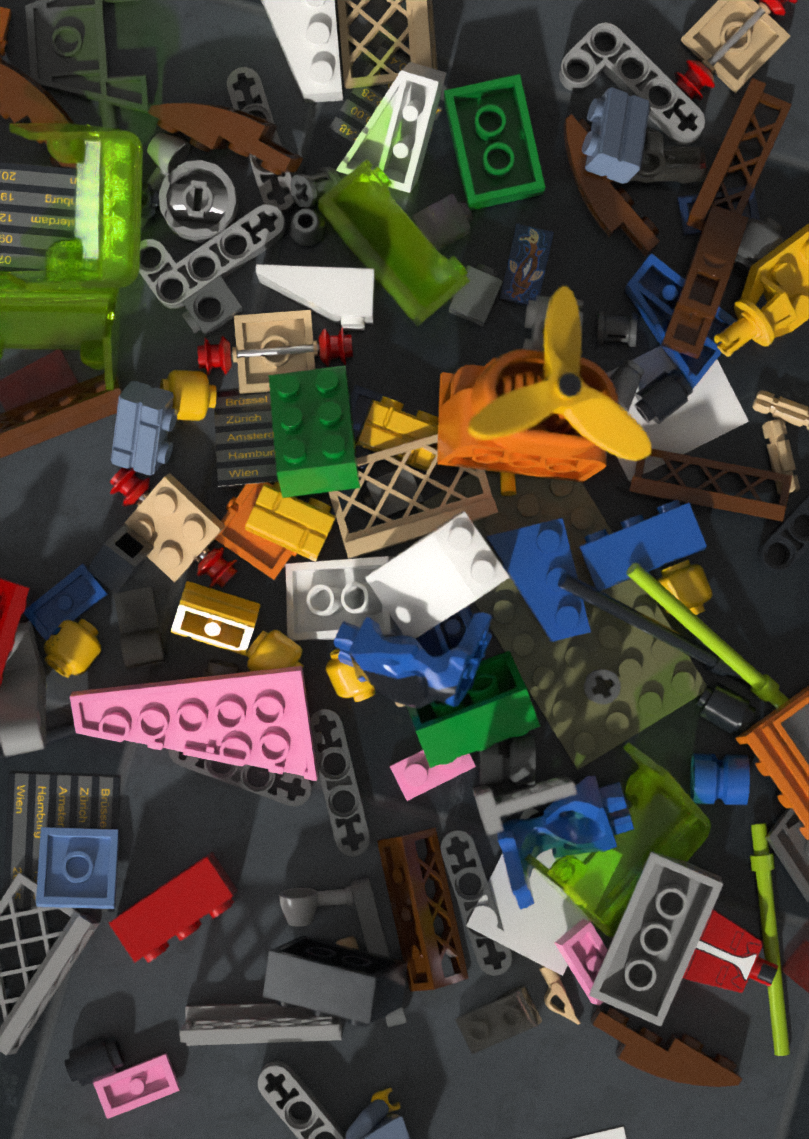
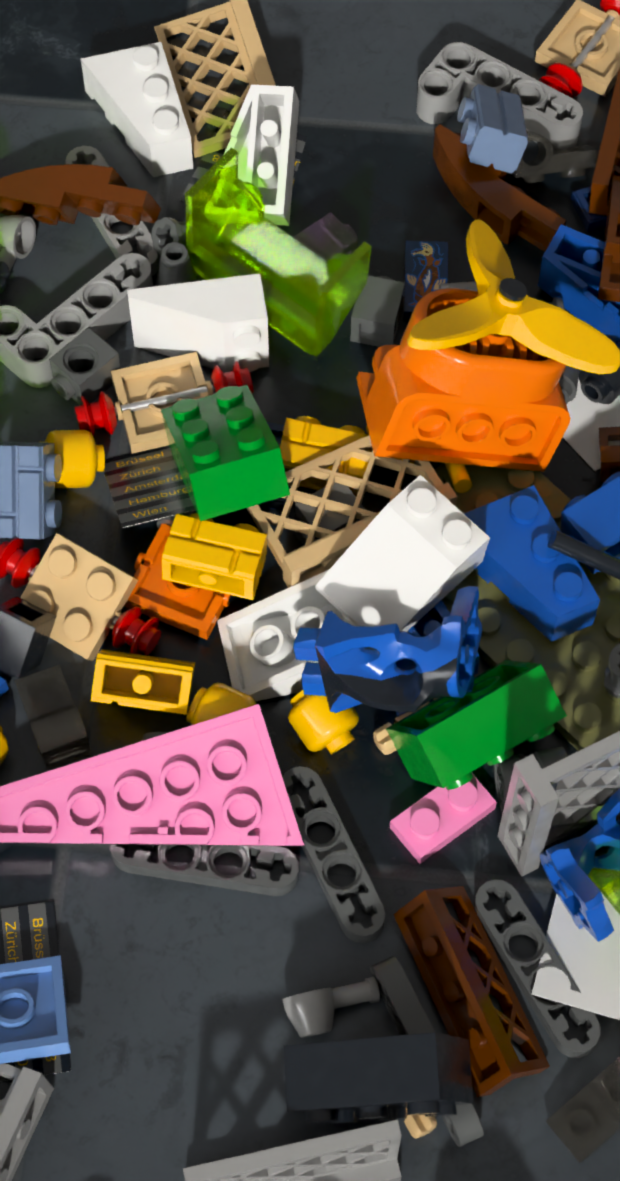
camera: 10 degrees left, 25 degrees down
red brick [108,852,238,963] -> none
light grey brick [159,160,239,244] -> none
green brick [443,74,545,211] -> none

